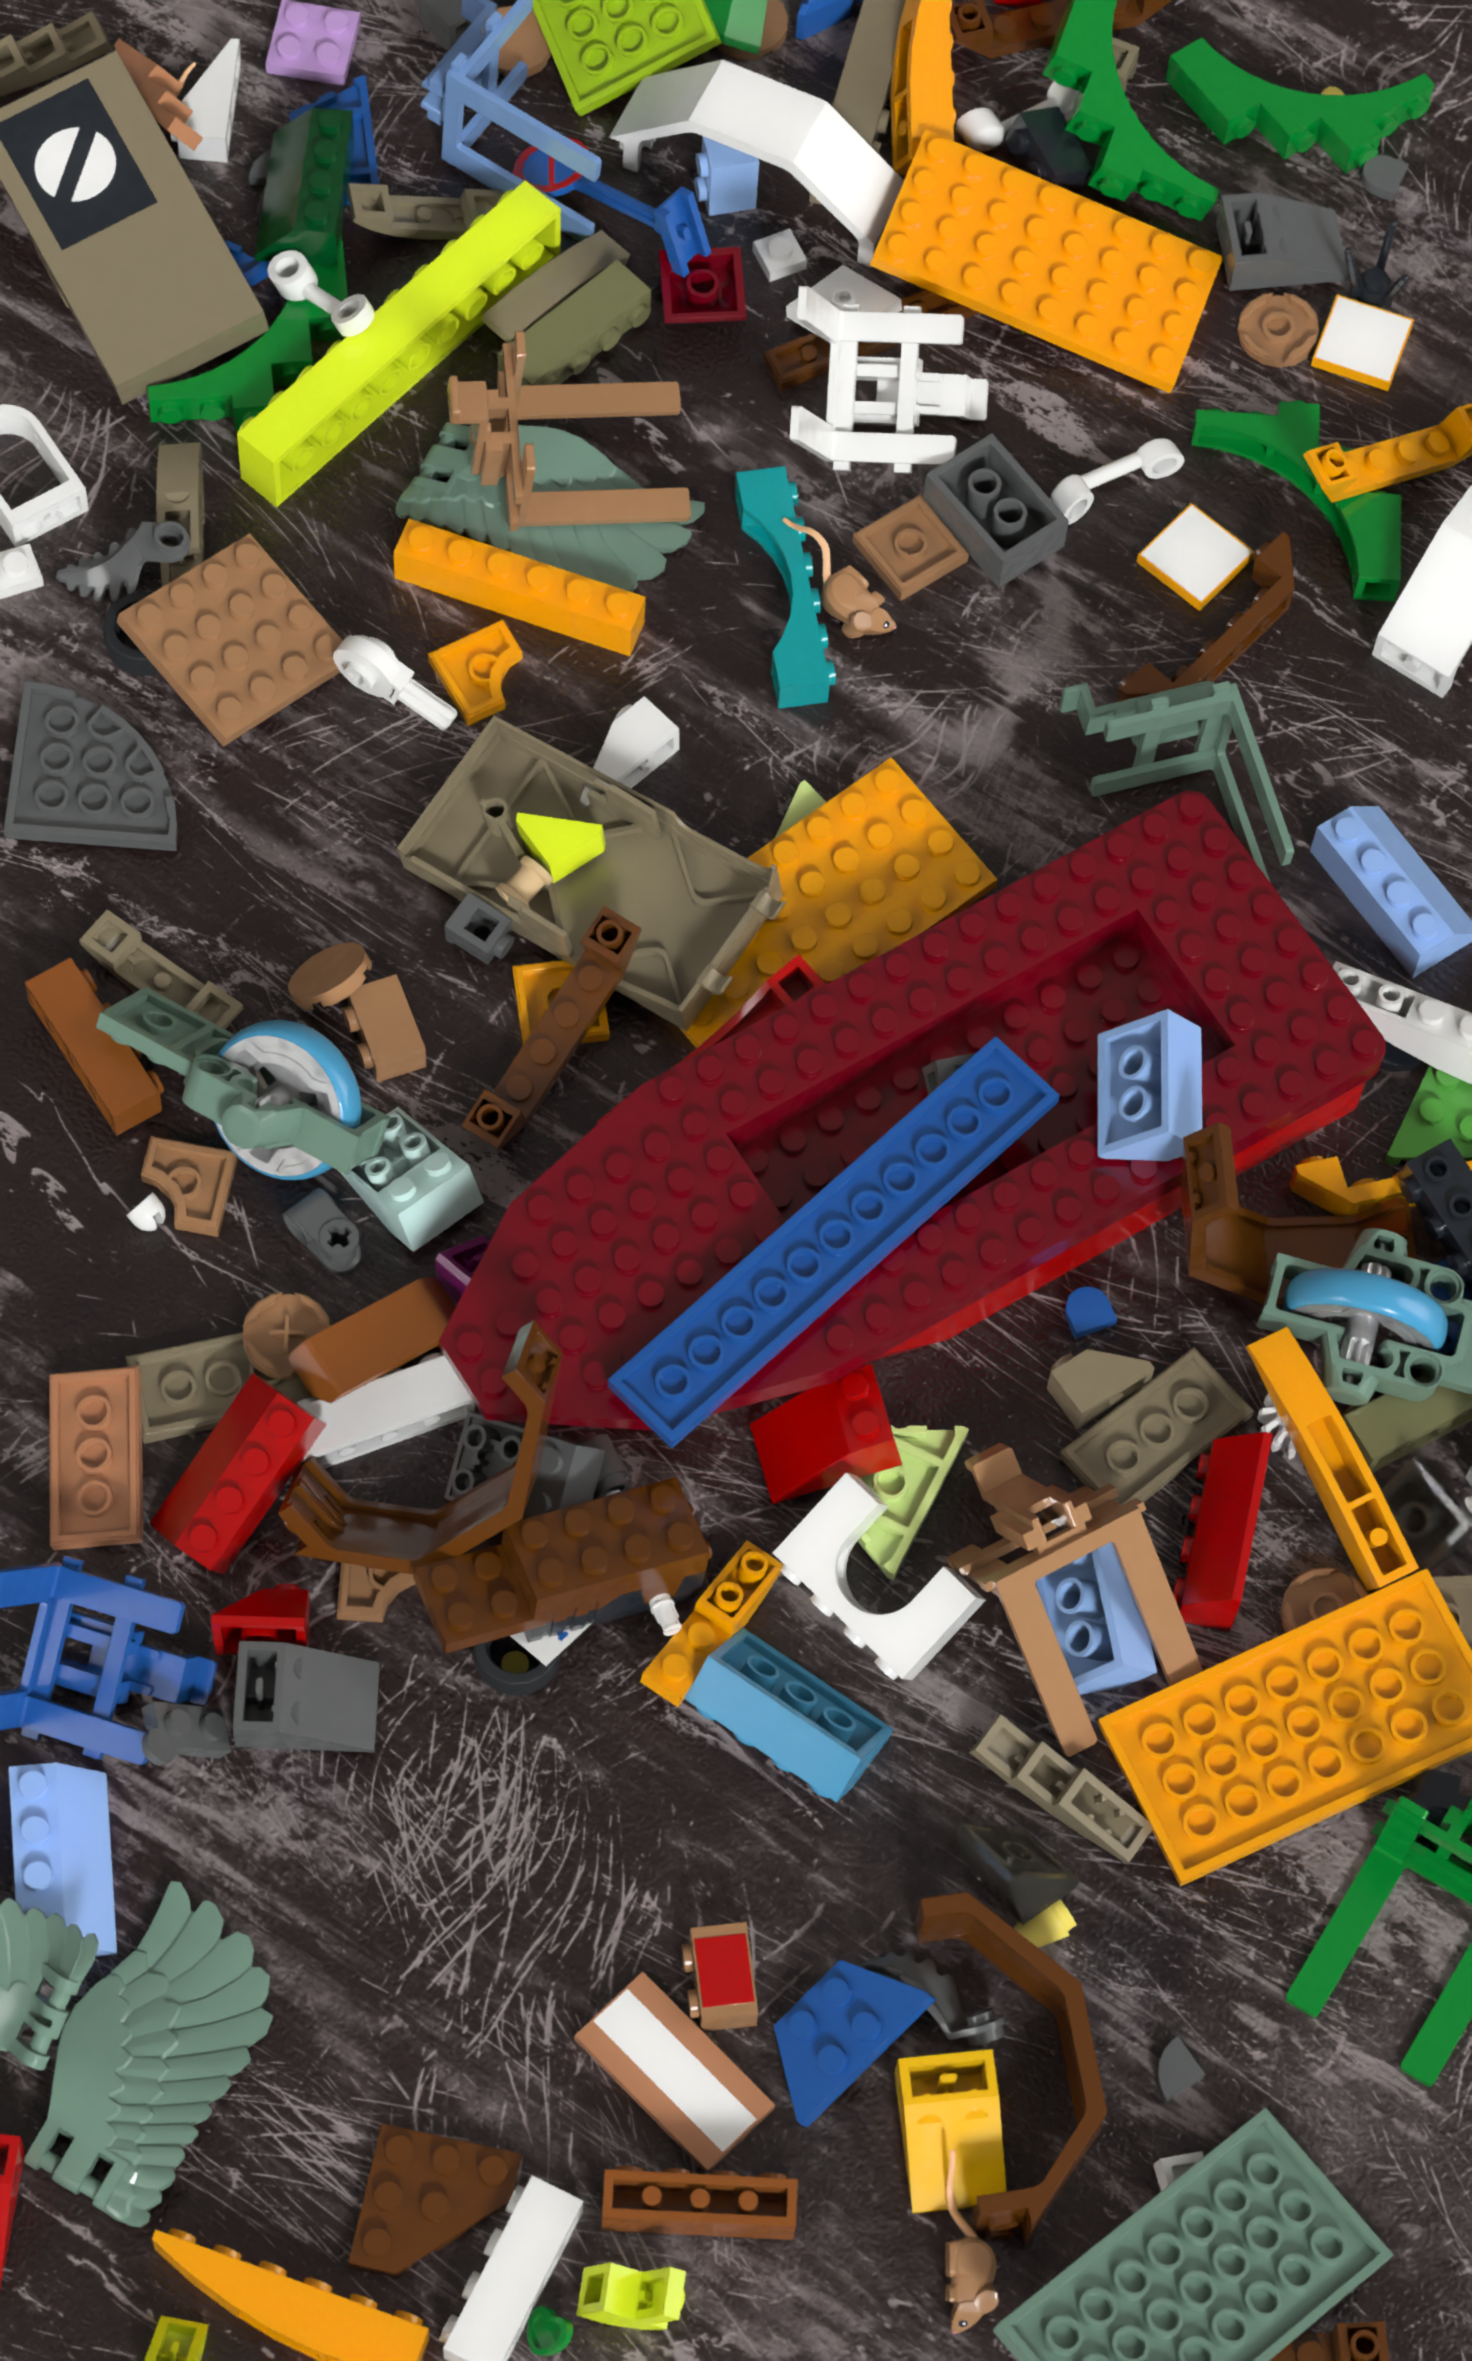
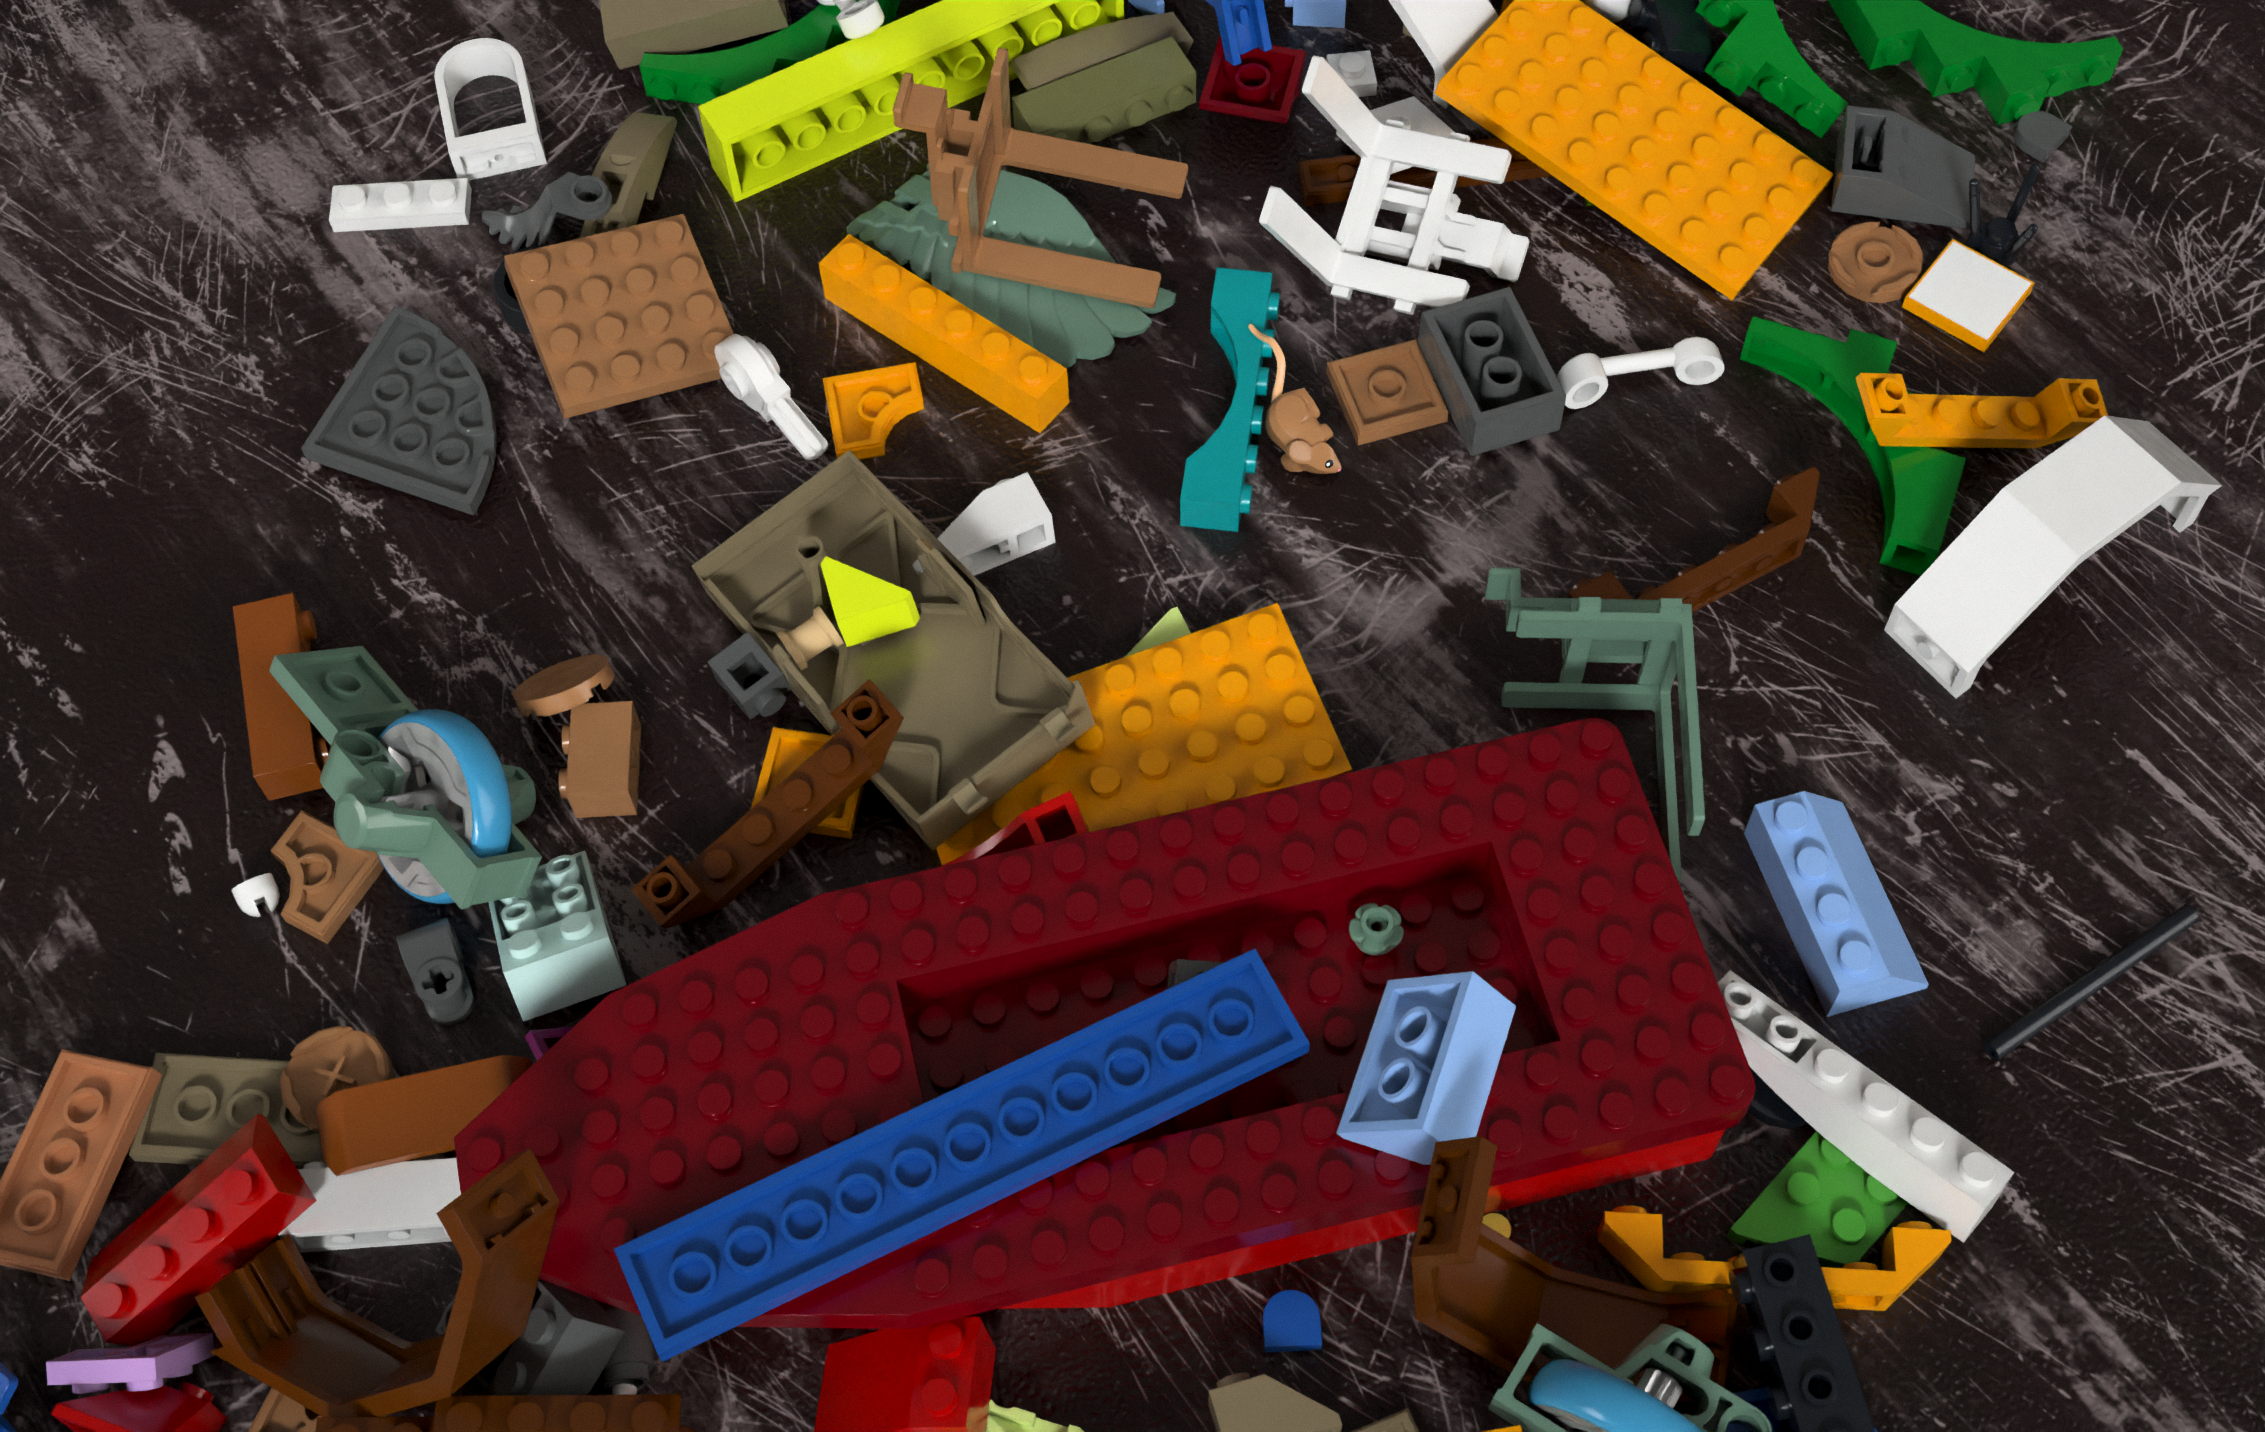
camera: 25 degrees right, 5 degrees down
dark tan slope [79,909,243,1029] -> none
white tile [1136,503,1255,611] -> none
none -> lavender plate [46,1333,215,1394]
none -> sand green plate [1349,903,1404,956]

